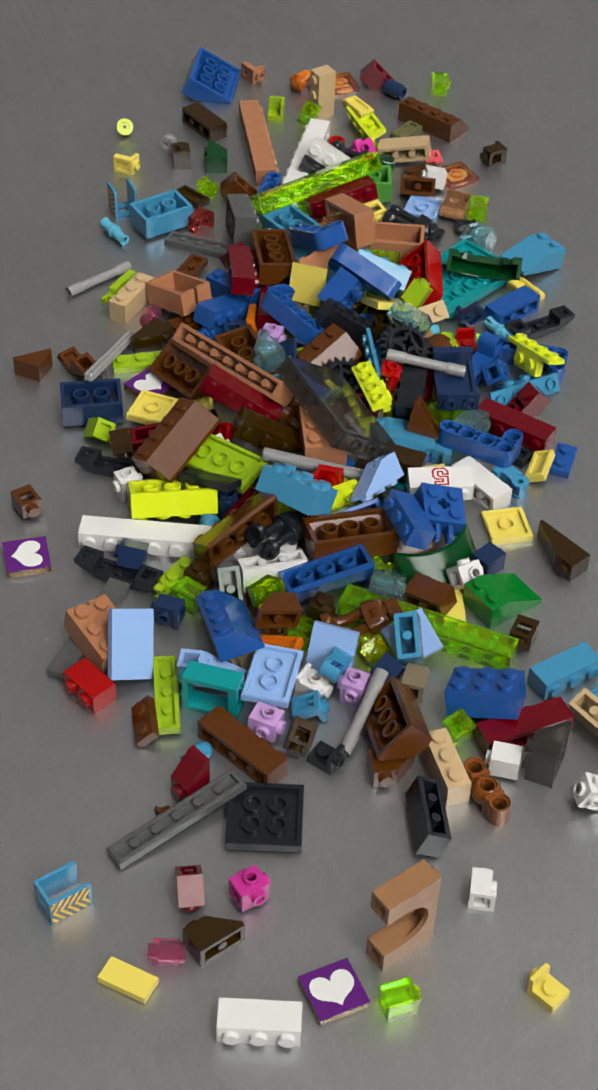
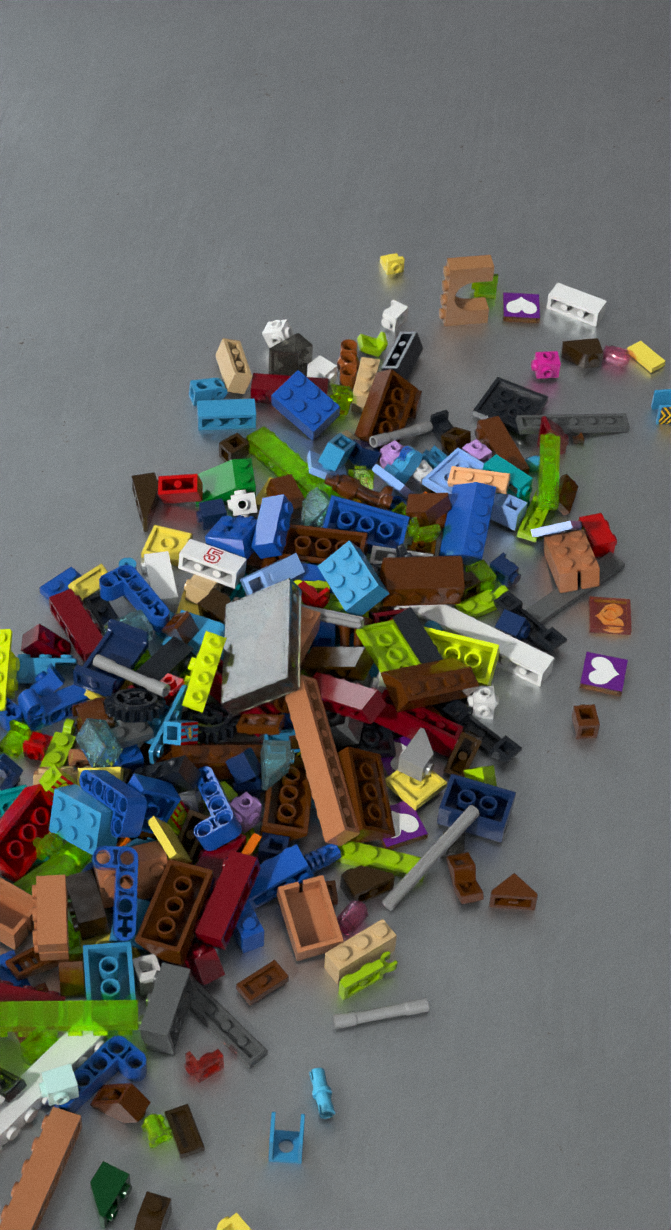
camera: 155 degrees left, 5 degrees up
dark azure brick [129,189,193,239] -> none
slope [175,865,205,911] -> none
none -> light aqua brick [39,1064,79,1106]
none -> red brick [158,474,203,504]
none -> dark azure brick [163,720,198,745]
none -> lime bracket [357,331,388,357]
none -> light grey slope [398,728,434,782]
none -> light nougat tile [447,466,511,494]
none -> clear neon green slope [535,433,560,511]
none -> clear orange tile [588,596,632,635]

